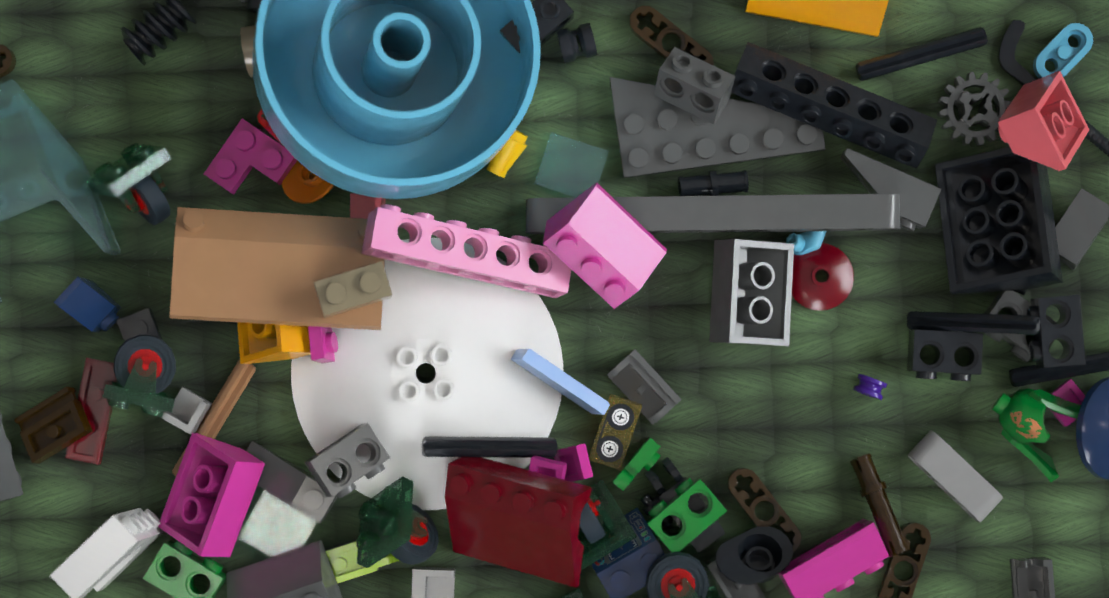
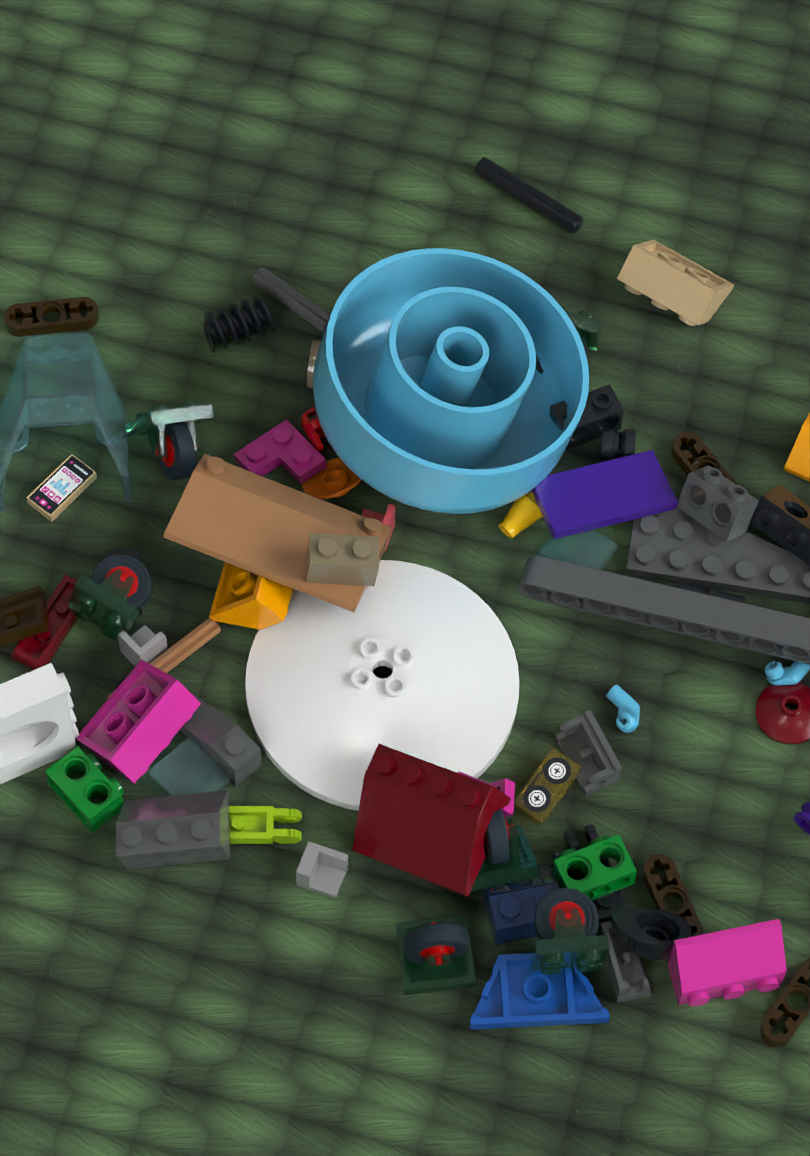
camera: 15 degrees right, 25 degrees down
dark blue slope [54,277,122,333] -> none
dark grey brick [304,423,390,499] -> none
dark pink plate [308,326,338,363] -> none
clear green plate [356,476,439,568] -> none
bright pink brick [362,204,571,298] -> none
black axle [421,437,557,458] -> none
light blue tile [511,349,610,415] -> none
slope [543,182,667,309] -> none
green plate [612,437,661,491] -> none
dark grey slope [709,239,794,346] -> none
dark brown pin [850,454,910,558] -> none
none -> tile [26,454,97,522]
none -> dark purple tile [531,450,678,539]
none -> medium azure arm [606,684,640,733]

